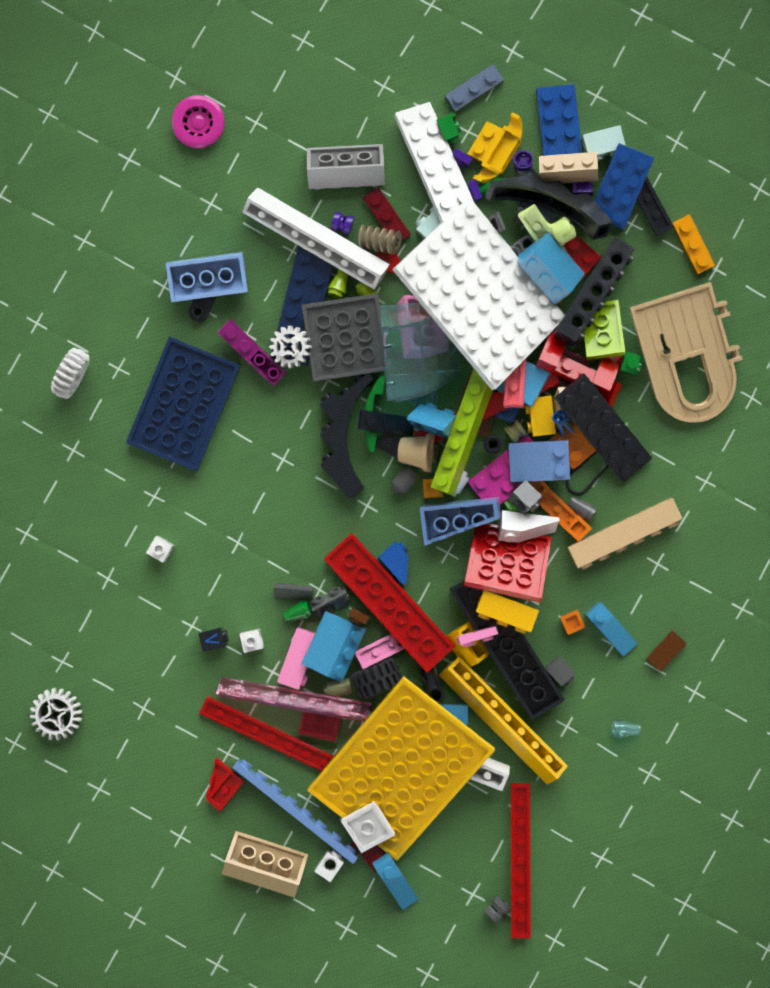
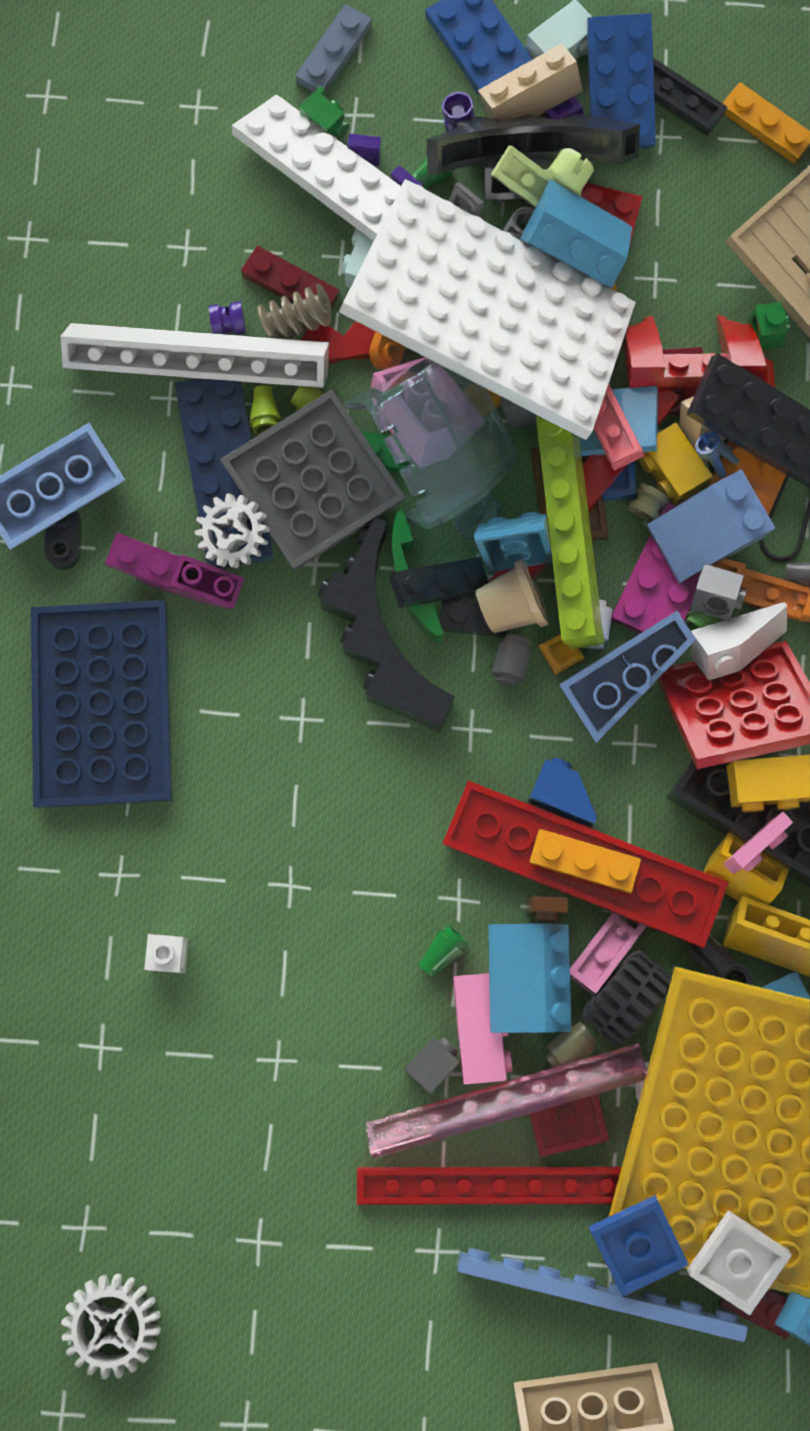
camera: 25 degrees left, 10 degrees down
black brick [198,627,229,652] -> none
red wing [206,758,245,811] -> none
white brick [240,628,264,653] -> none
dark grey slope [274,583,314,601] -> none
light grey slope [307,144,385,190] -> none
dark grey hinge [310,585,351,617] -> none
white brick [315,849,344,882] -> none
yellow plate [467,112,523,183] -> none
black cone [483,435,503,454] -> none
black brick [553,236,635,347] -> none
lime plate [582,300,626,360] -> none
none -> dark grey brick [404,1037,460,1094]
none -> light orange plate [529,829,641,894]
none -> blue plate [589,1195,689,1297]

